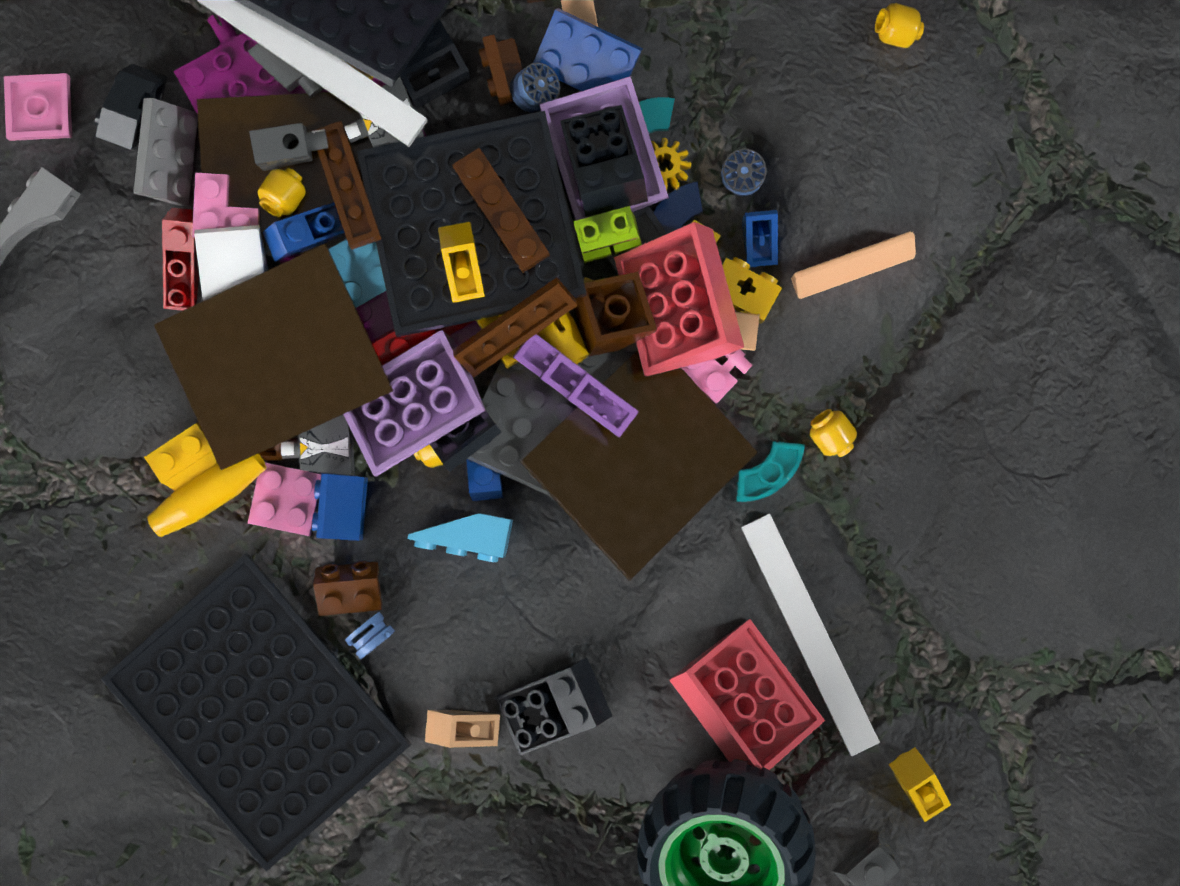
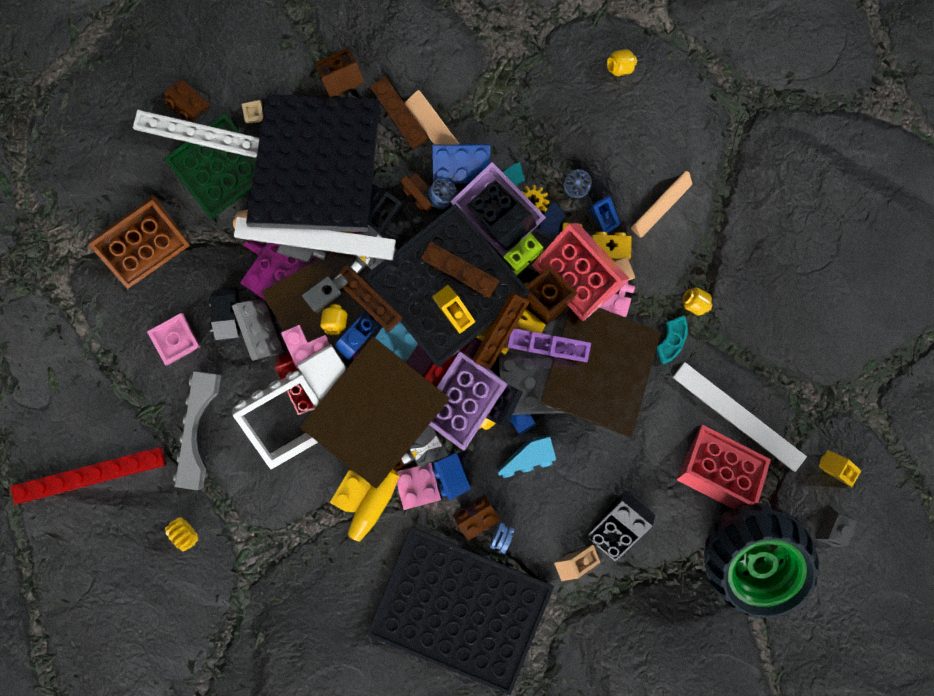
camera: 30 degrees left, 0 degrees up
none -> white window [232,369,320,469]

